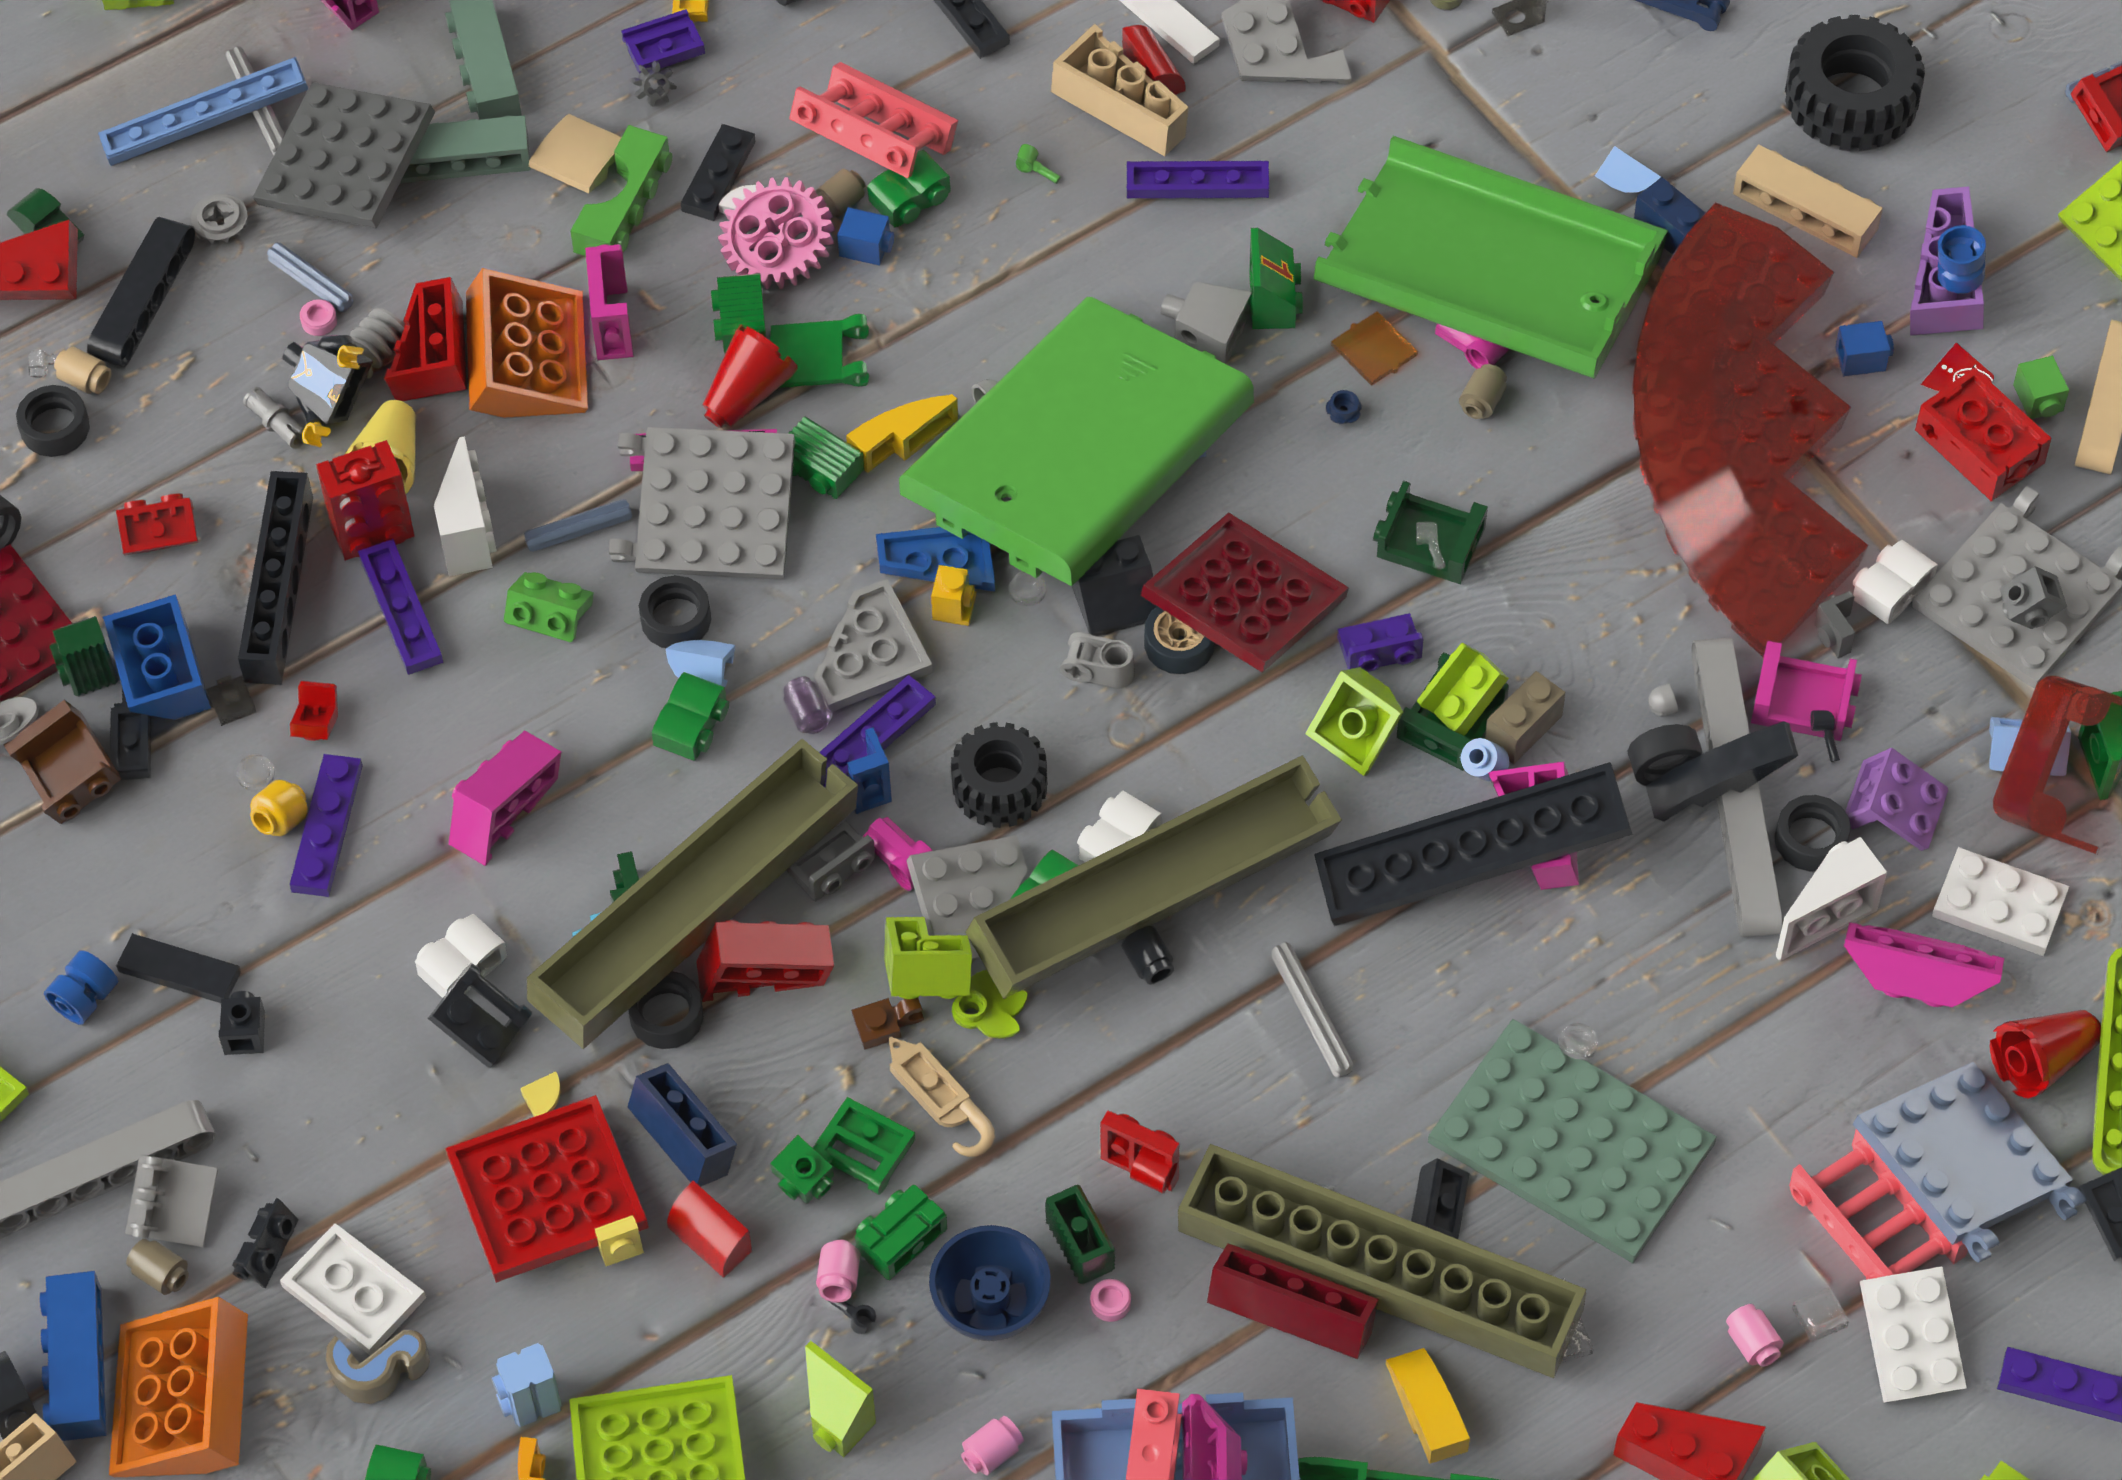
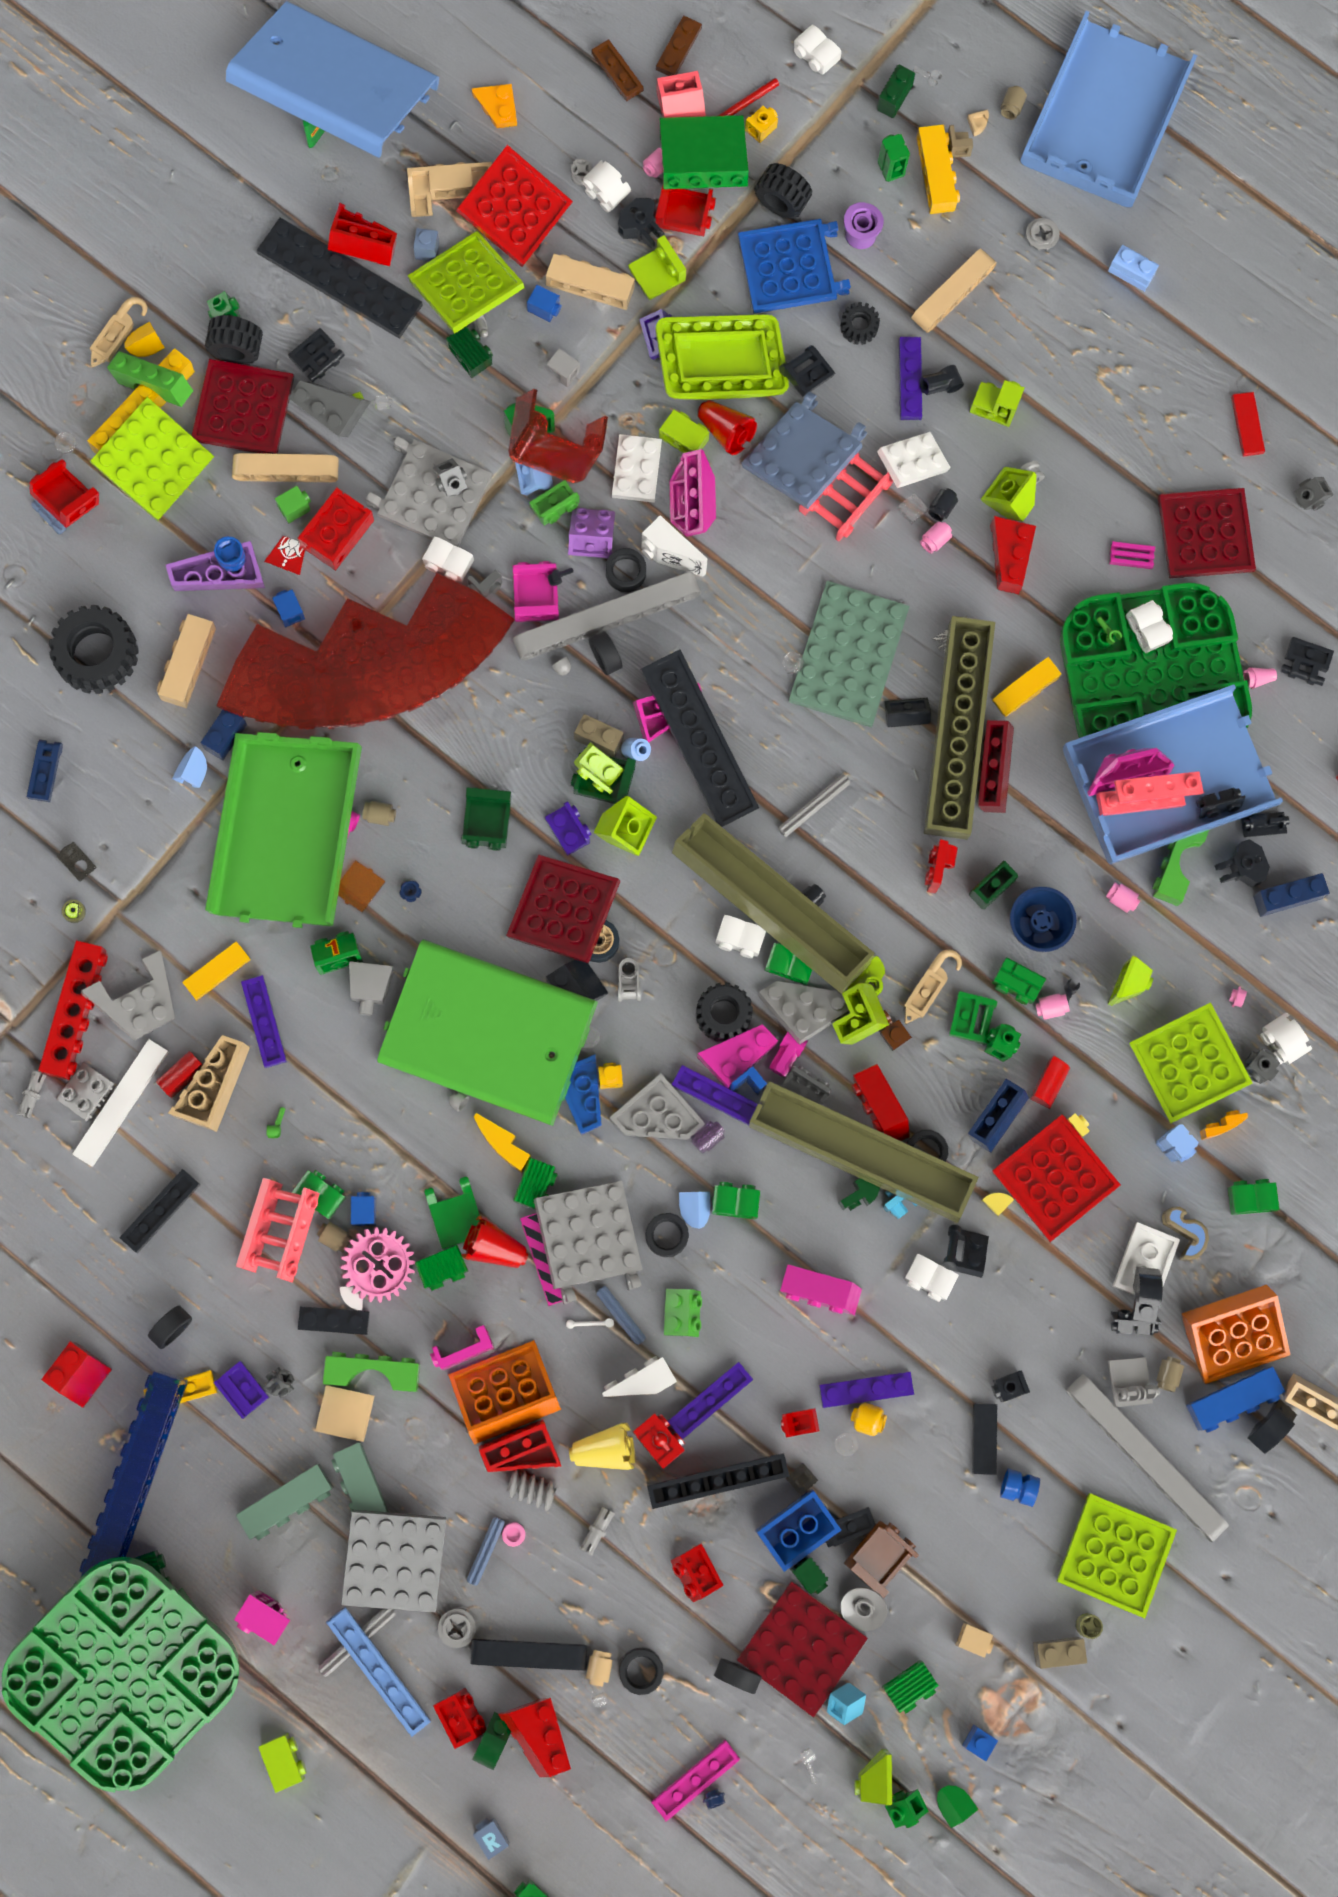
camera: 115 degrees left, 20 degrees up
torso [282,335,373,448] -> none
bright pink tile [1090,1279,1131,1322] -> none
clear hand [1416,522,1446,569] -> none
black slope [1646,721,1798,822] -> none
none -> yellow tile [182,941,251,1001]
none -> red bracket [433,1688,486,1749]
none -> bright green bracket [529,480,580,526]
none -> white hinge [566,1318,614,1329]
none -> lime brick [659,410,710,453]
none -> dark pink wedge [697,1024,778,1089]
none -> black piece [919,365,964,395]
none -> black brick [928,488,958,522]
none -> black brick [1132,1266,1163,1323]

